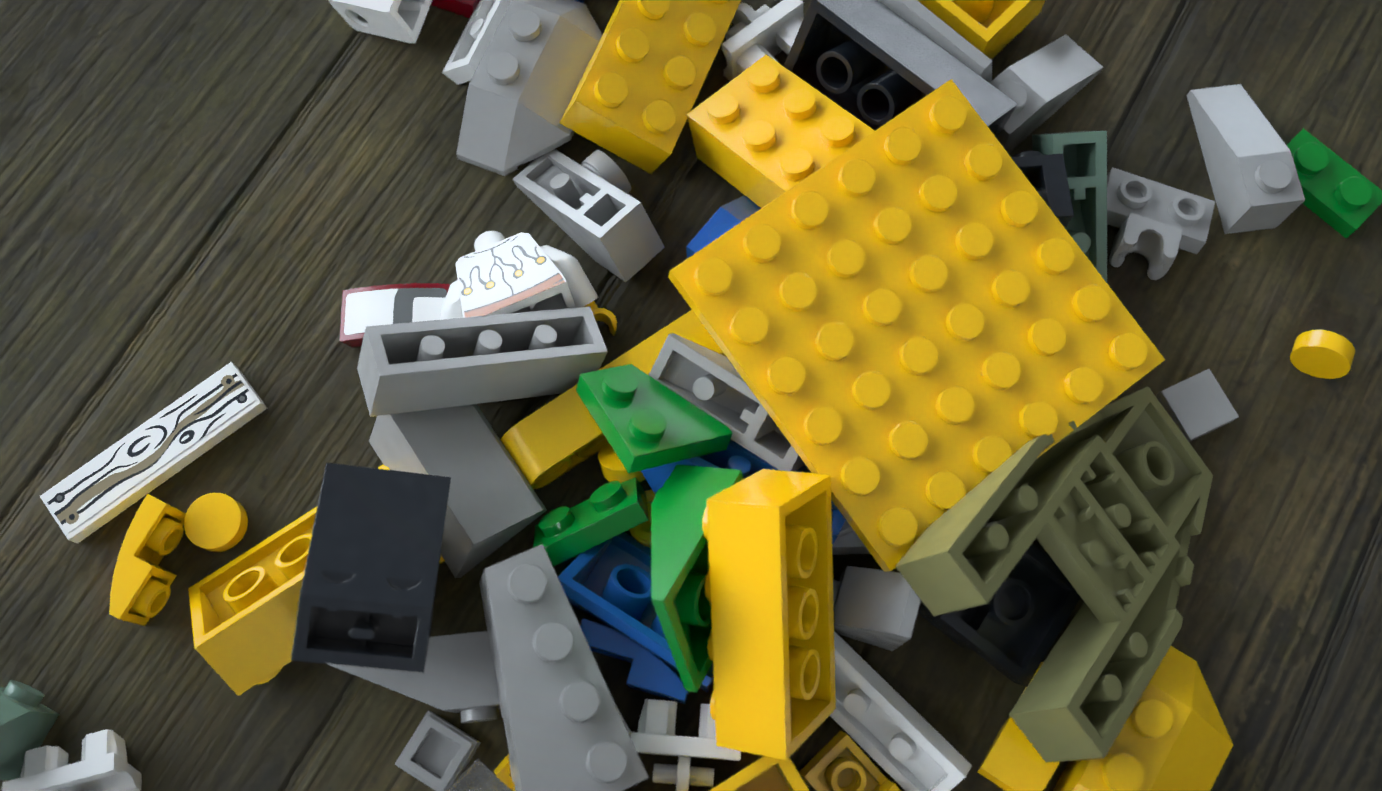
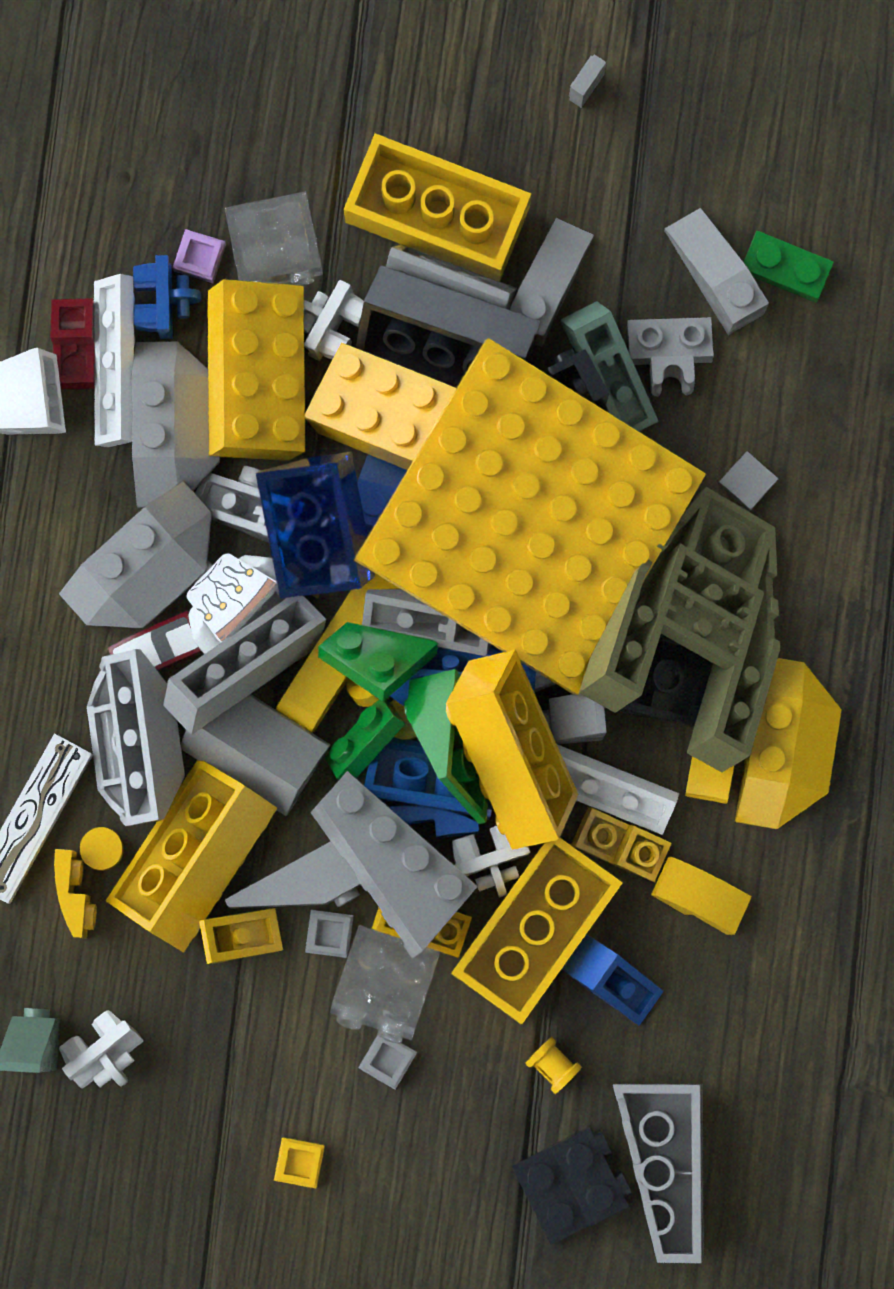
camera: 25 degrees left, 10 degrees up
black slope [291,462,451,673] -> none
yellow tile [1290,330,1355,379] -> none
none -> light grey wedge [59,481,212,628]
none -> light grey wedge [87,649,185,826]
none -> yellow slope [199,908,283,964]
none -> clear blue slope [255,452,375,599]

